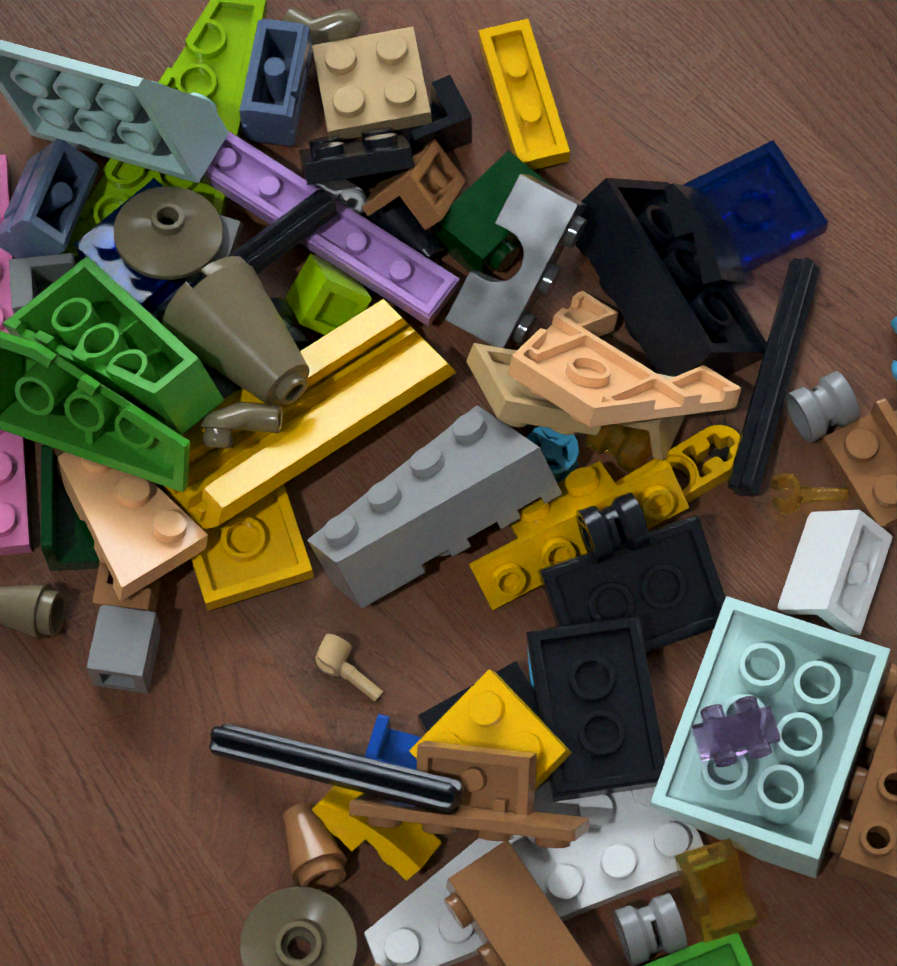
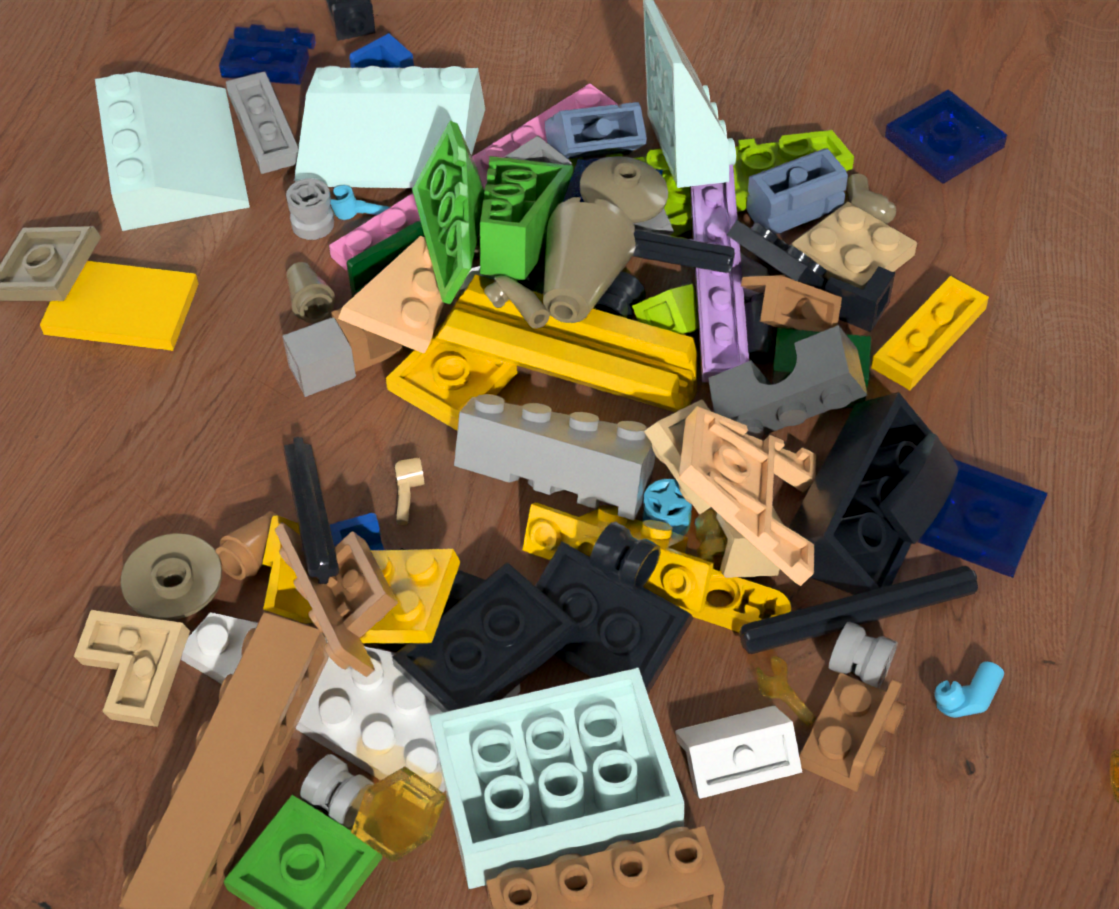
camera: 55 degrees right, 15 degrees down
clear purple piece [692,696,780,767] -> none

